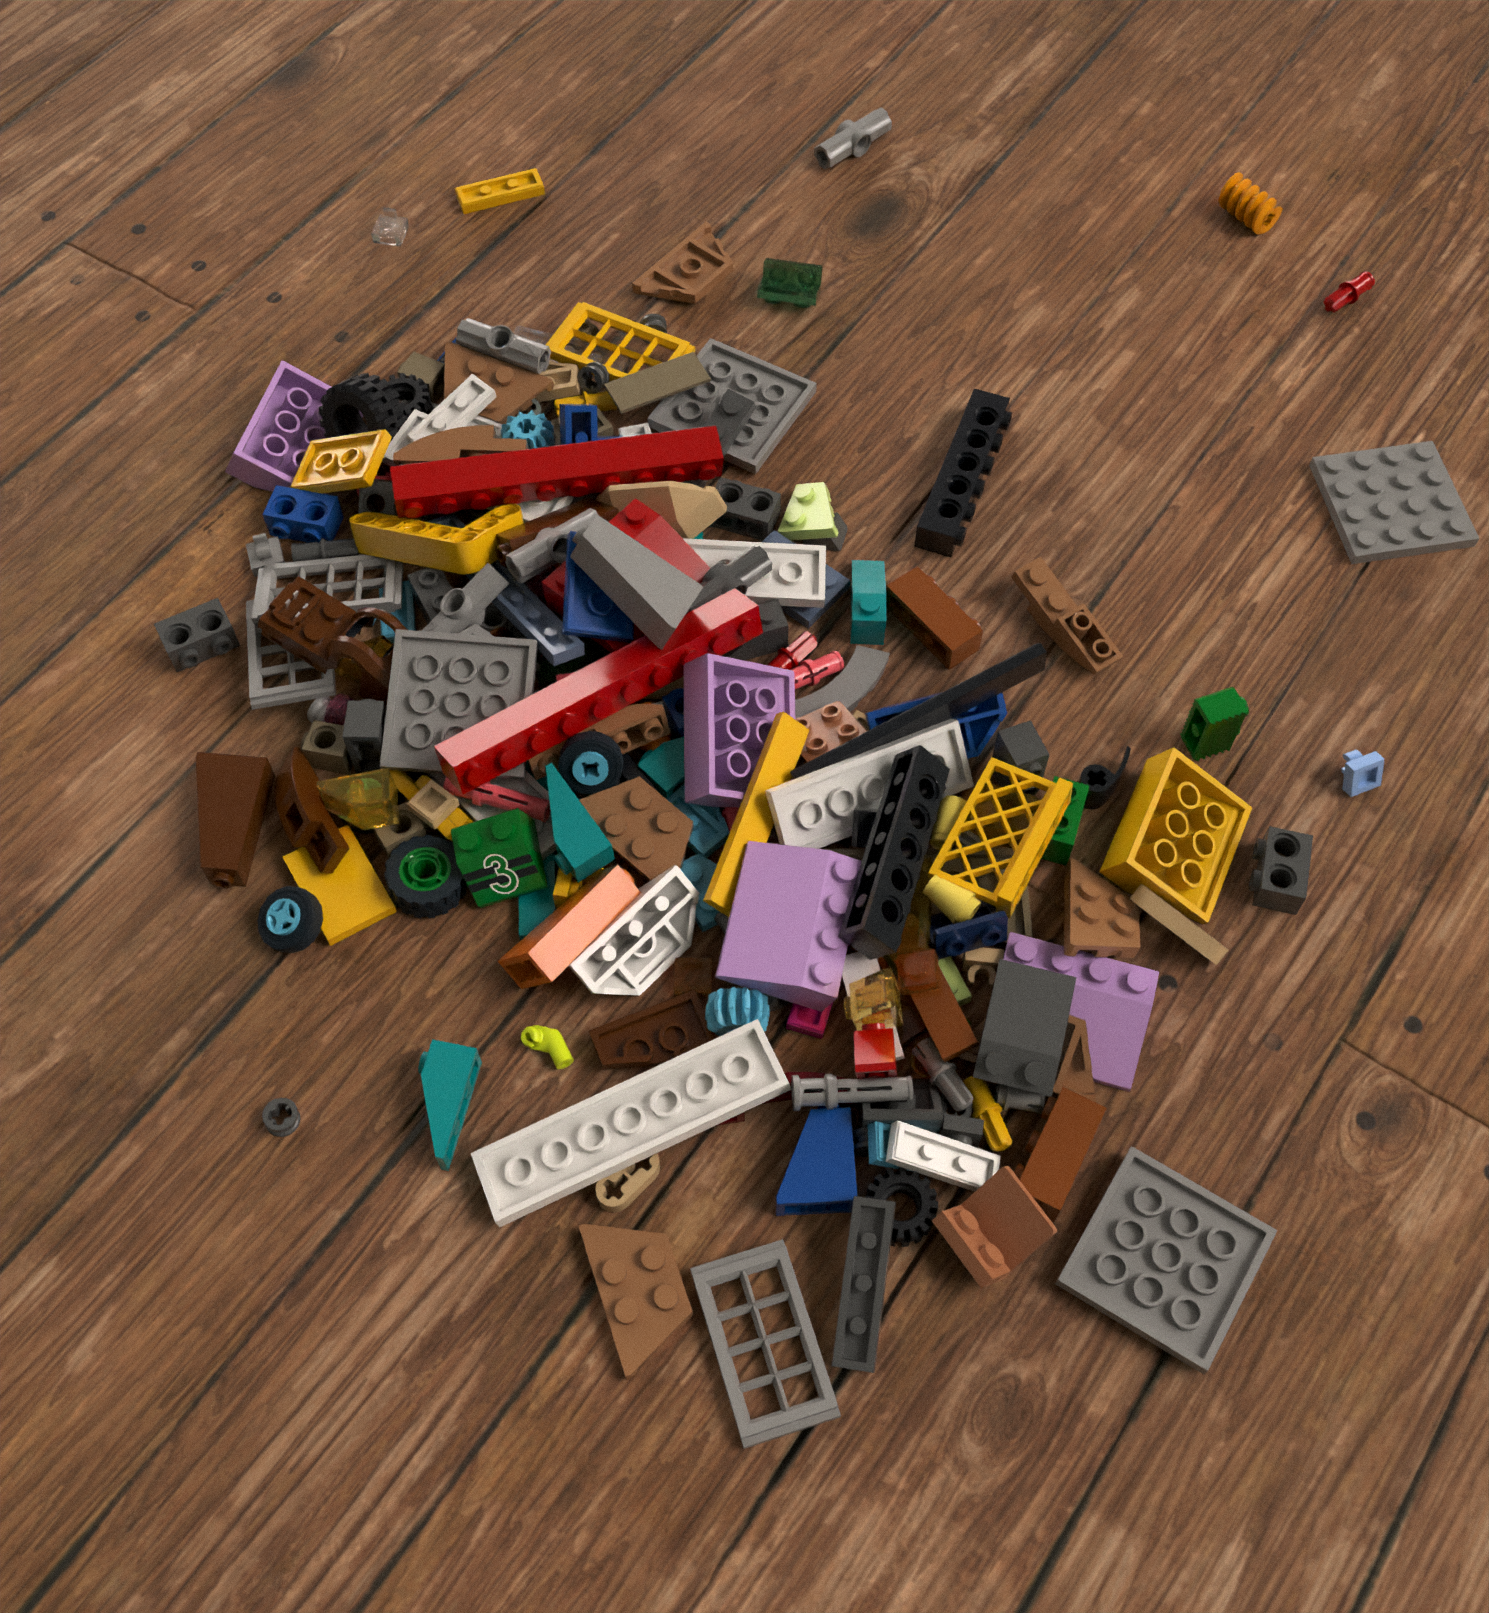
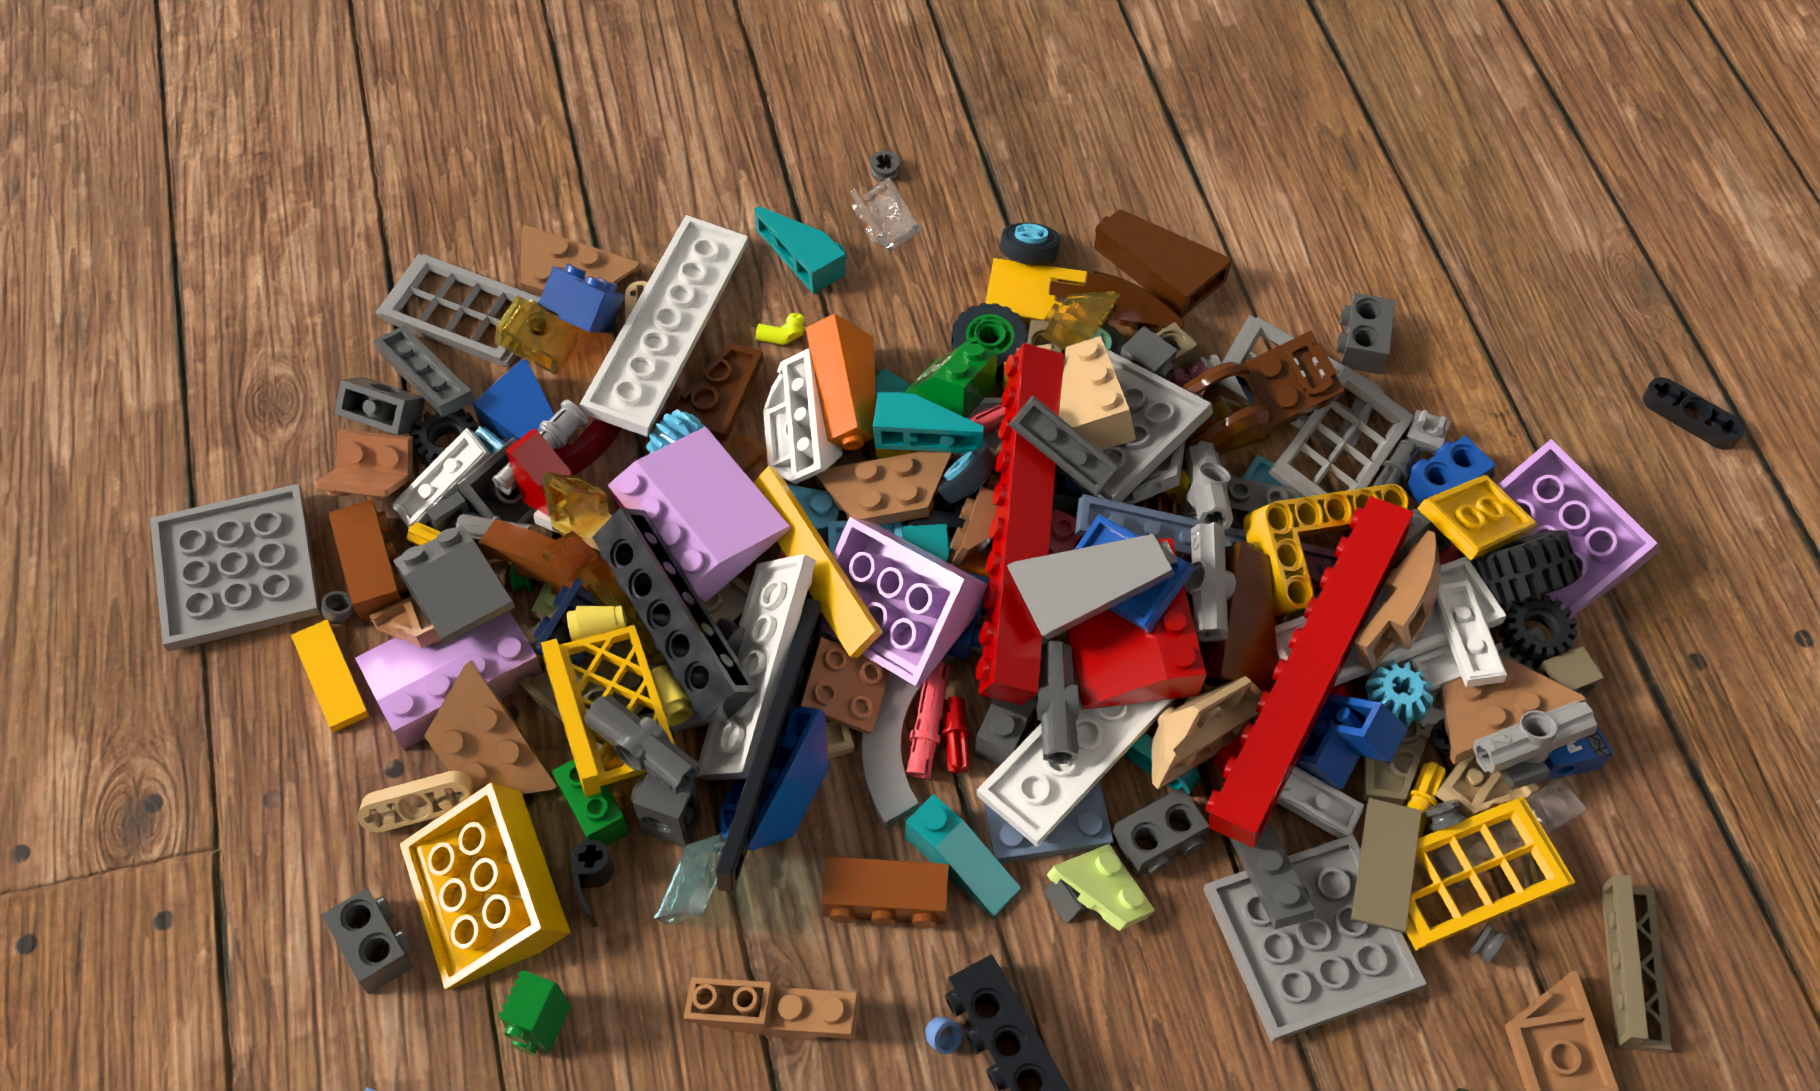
camera: 130 degrees right, 0 degrees up
none -> yellow tile [291,620,369,733]
none -> dark grey hinge [321,591,353,624]
none -> dark grey brick [334,377,425,435]
none -> clear yellow brick [495,295,579,376]
none -> blue brick [538,264,625,333]
none -> dark grey piece [584,694,700,795]
none -> clear light blue tile [654,835,727,924]
none -> clear bracket [850,177,922,252]
none -> medium blue hinge [925,1016,963,1055]
none -> dark grey tile [1008,395,1121,497]
none -> tan wedge [1059,336,1136,451]
none -> dark tan fence [1601,874,1672,1053]
none -> black beam [1642,377,1745,450]

